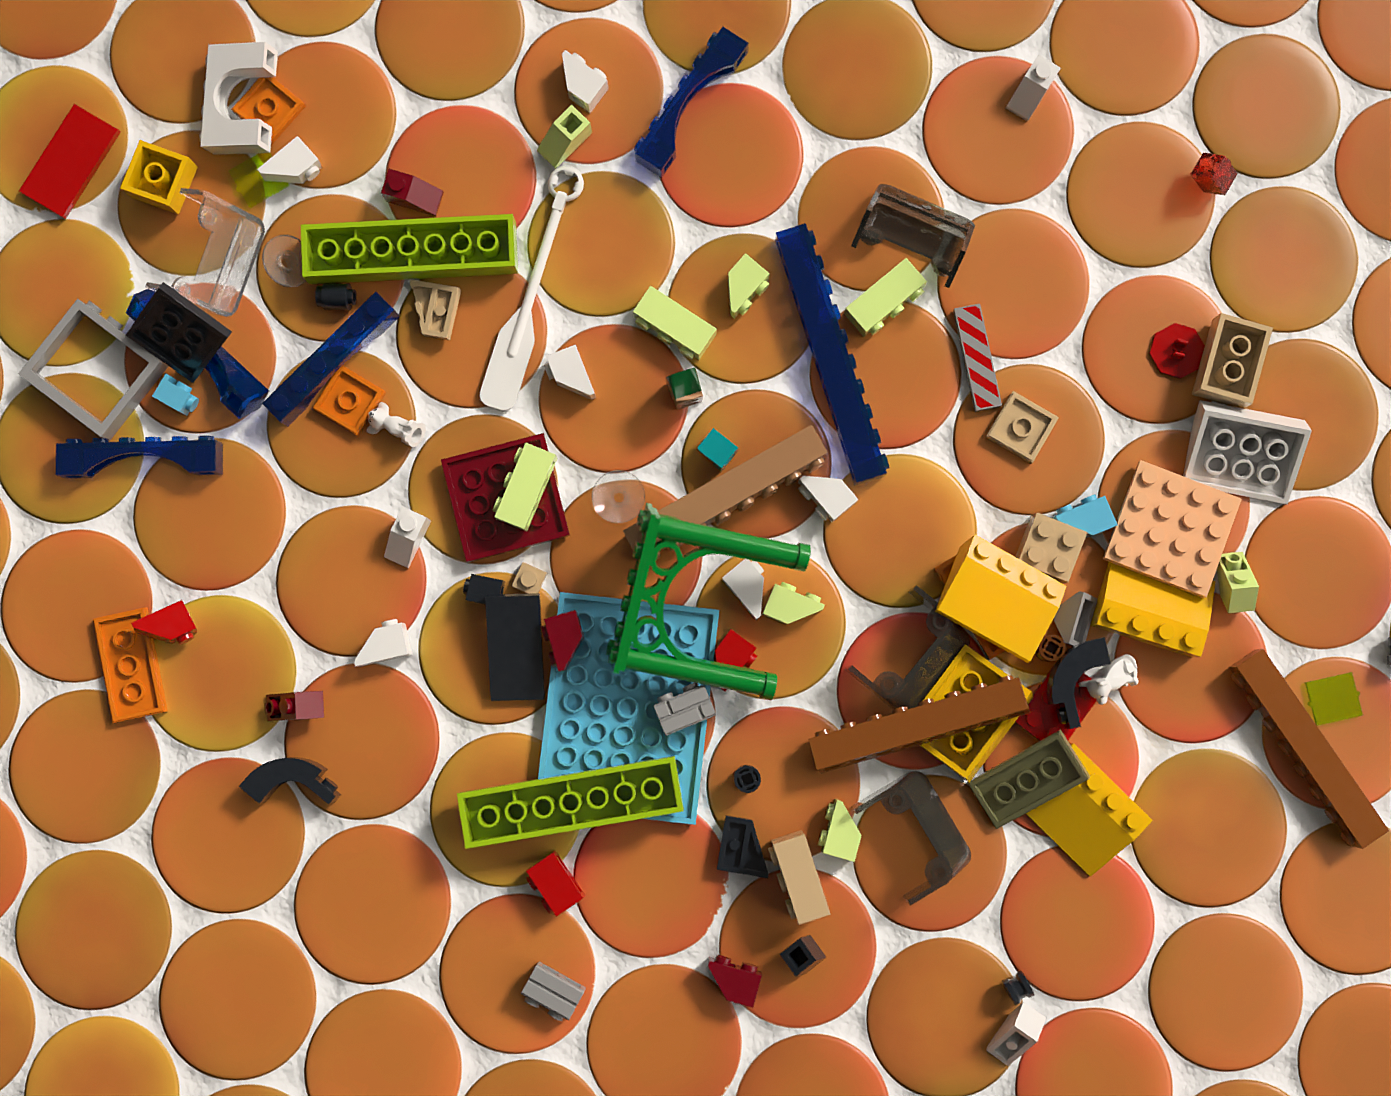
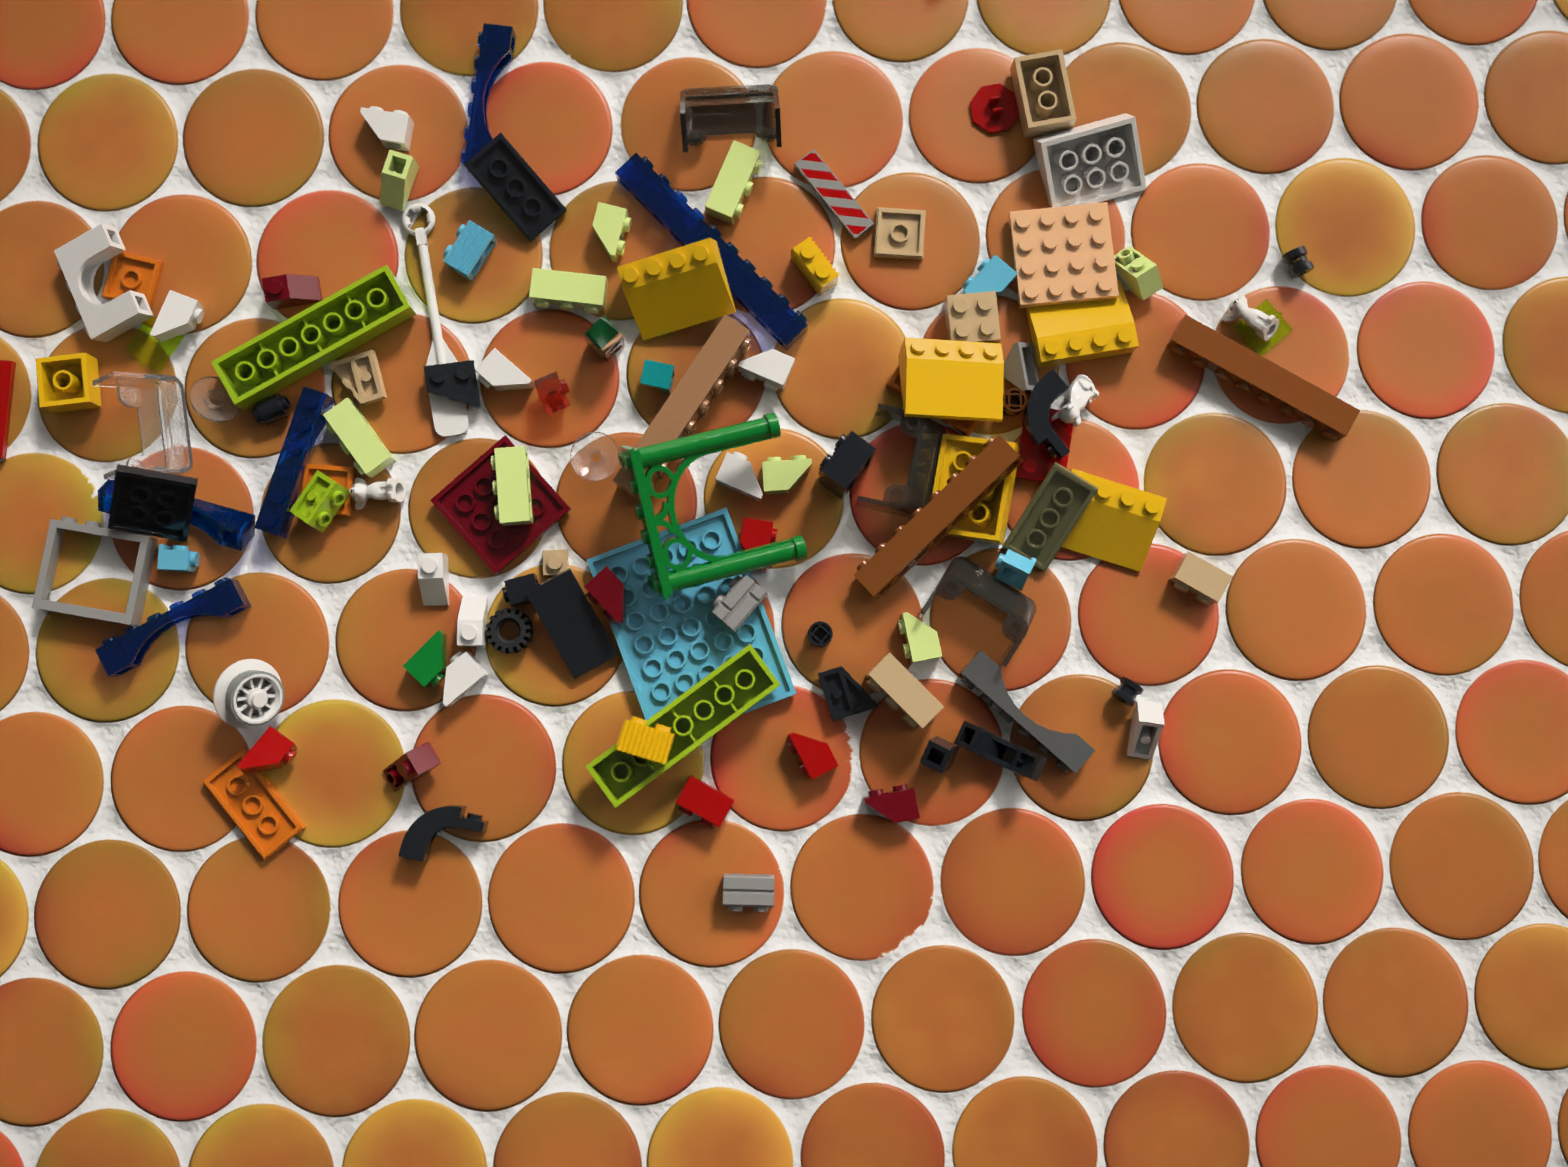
camera: 35 degrees left, 0 degrees up
none -> white piece [213,659,284,729]
none -> lime bracket [290,470,350,532]
none -> yellowish green brick [323,397,396,478]
none -> green slope [403,630,447,688]
none -> black wing [424,360,481,409]
none -> medium azure brick [443,220,497,281]
none -> white slope [457,597,488,647]
none -> black tile [463,133,567,242]
none -> black tyre [486,608,534,654]
none -> clear red brick [534,372,570,415]
none -> yellow brick [615,716,675,764]
none -> yellow slope [617,238,736,341]
none -> red slope [787,732,839,779]
none -> yellow brick [791,237,839,296]
none -> black brick [818,430,876,499]
none -> black arch [954,721,1047,782]
none -> dark grey arch [959,650,1096,773]
none -> medium azure brick [994,549,1037,590]
none -> tan brick [1169,552,1233,605]
none -> white animal [1222,294,1279,341]

